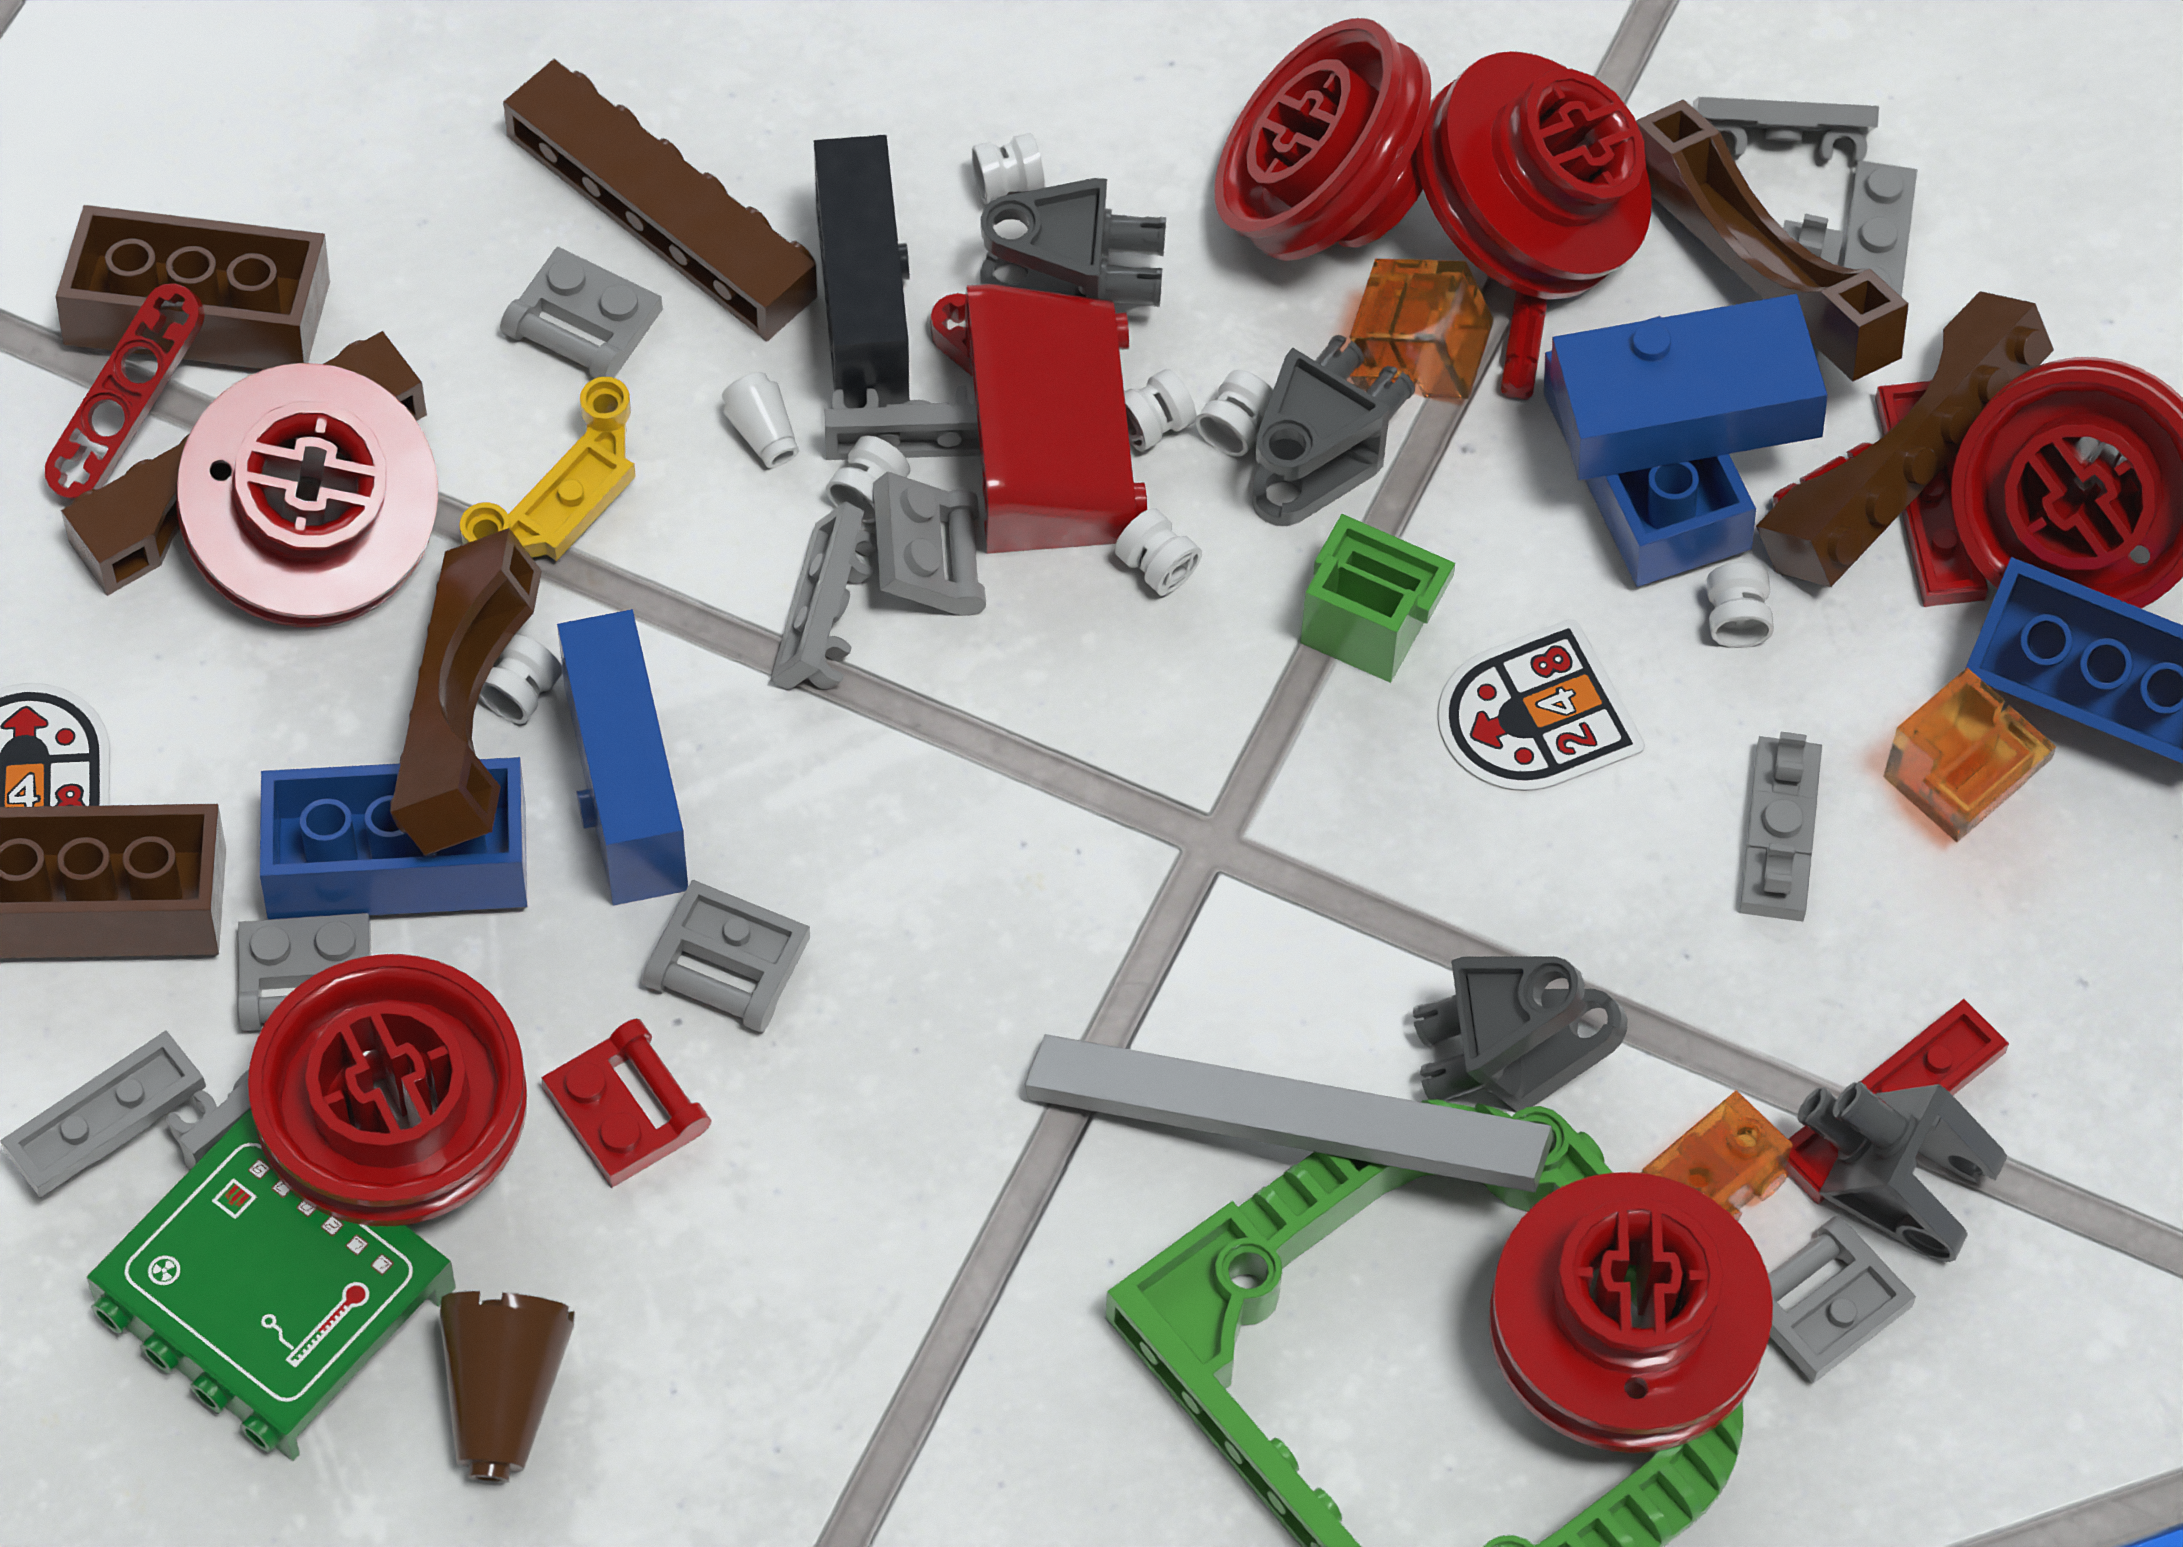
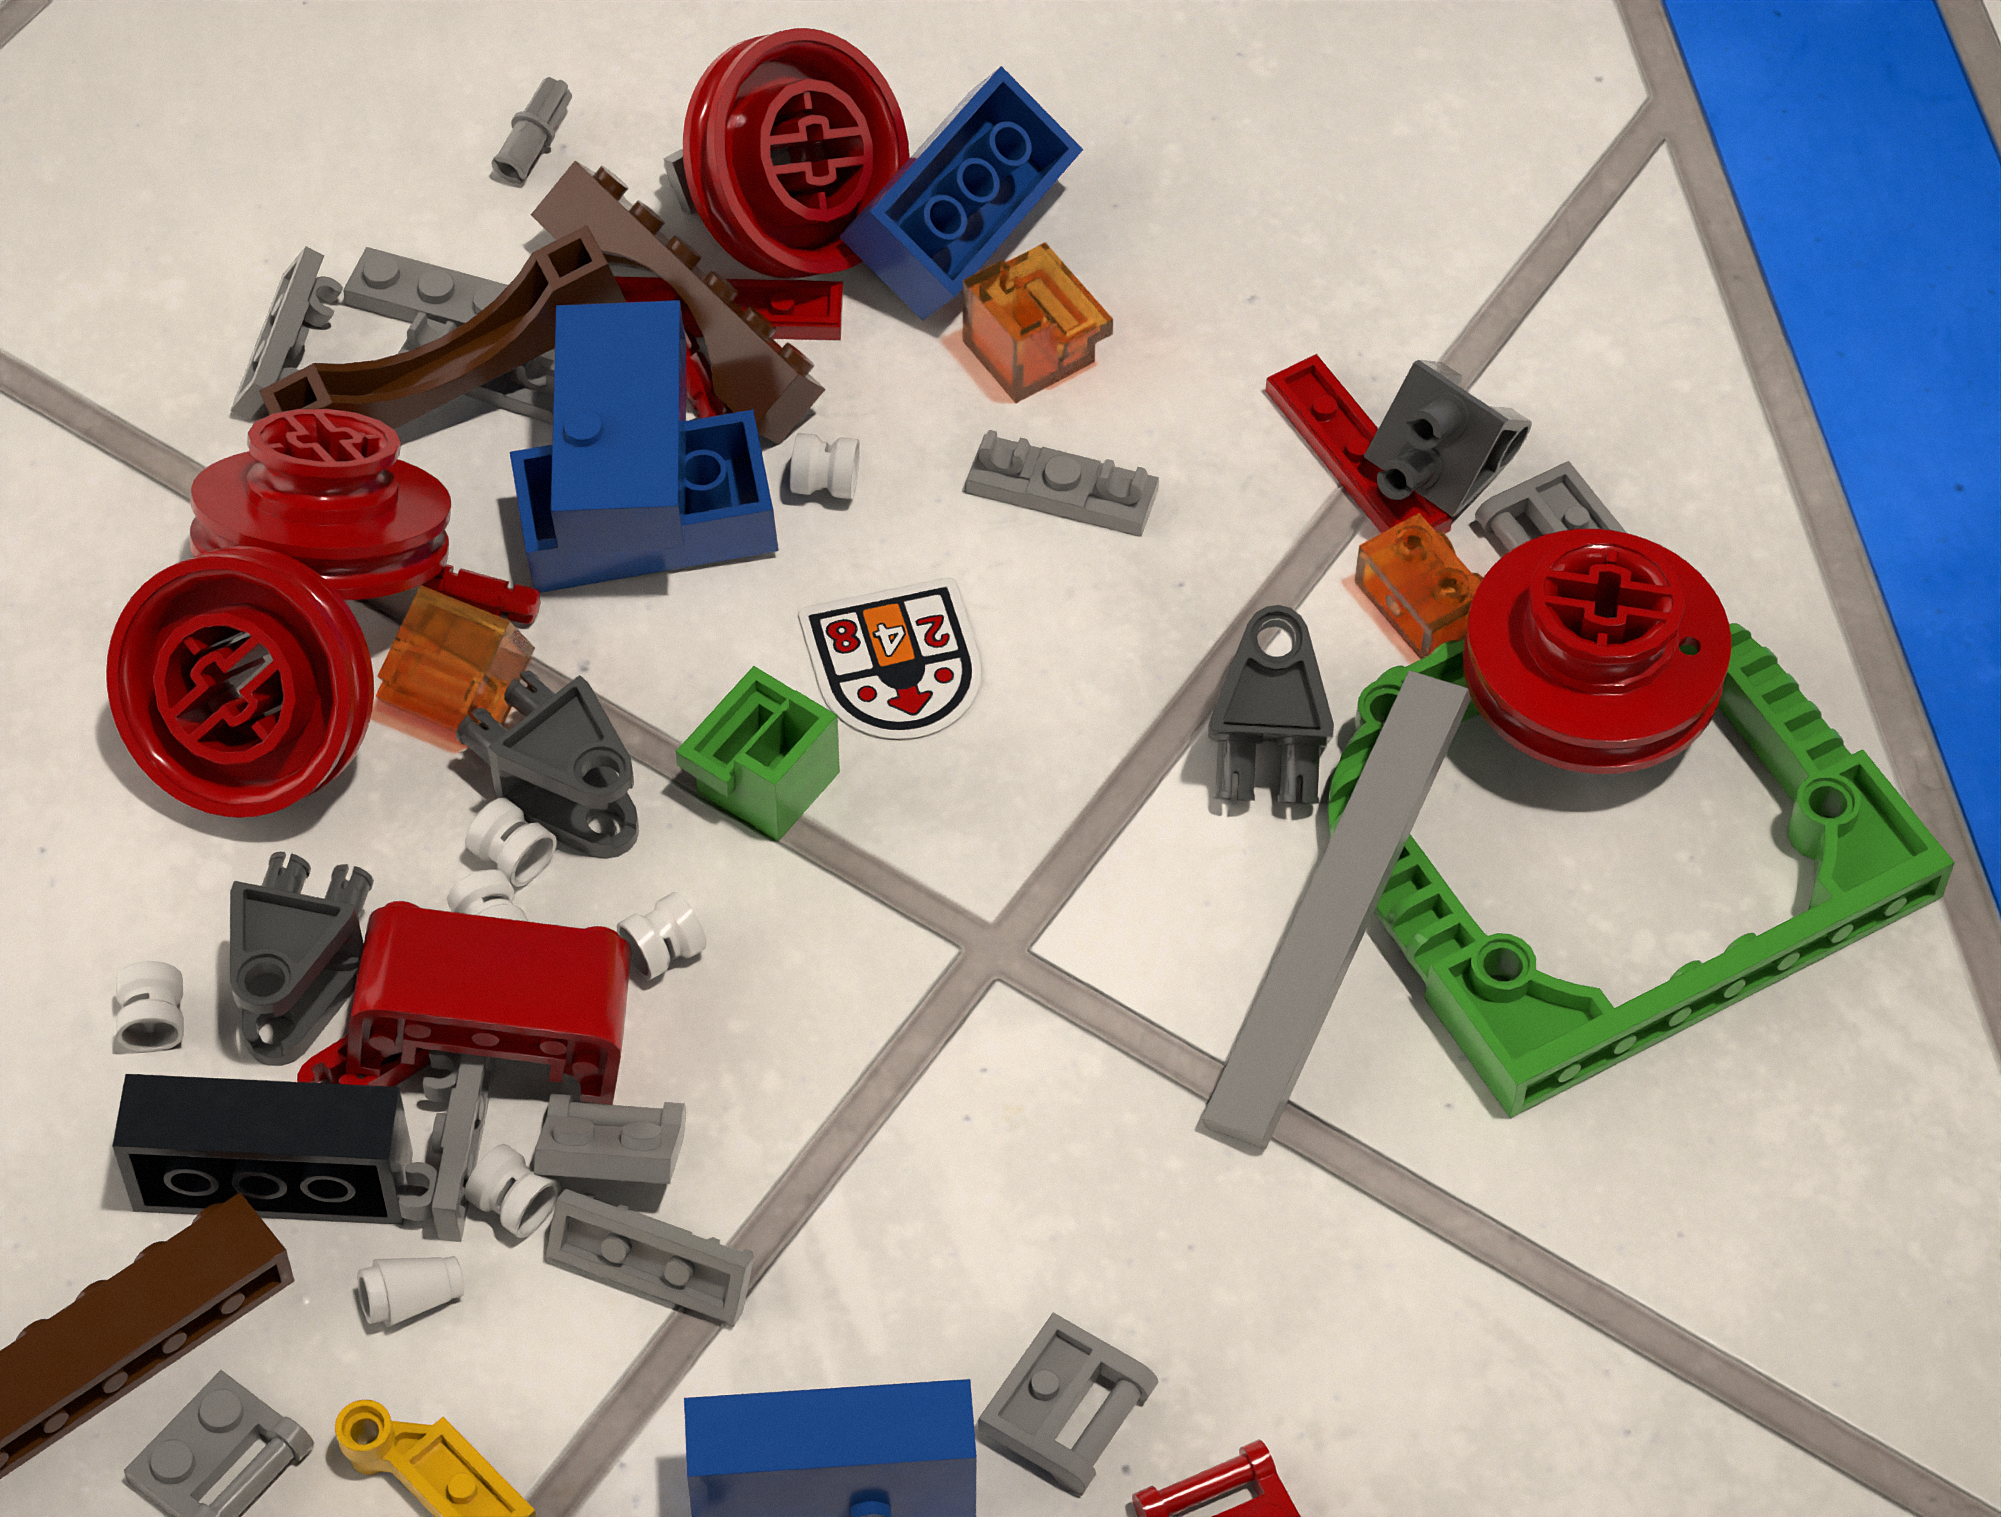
camera: 80 degrees left, 5 degrees down
none -> light grey axle [491,77,572,183]

